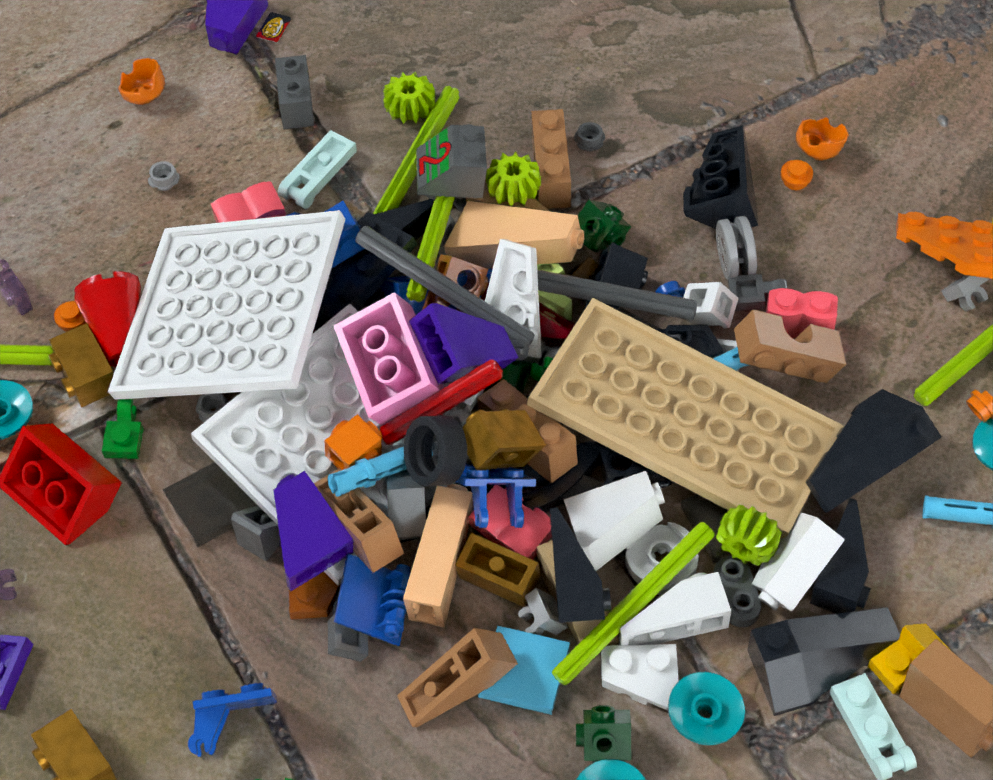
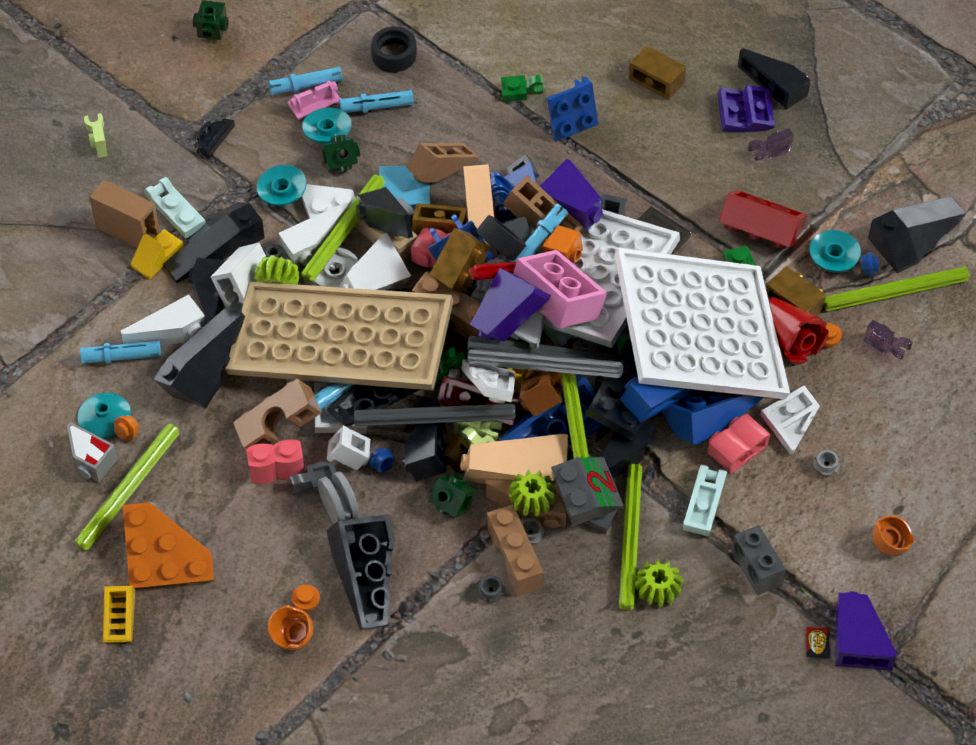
camera: 160 degrees right, 0 degrees up
none -> white slope [121,295,206,345]
none -> white wing [760,386,820,455]

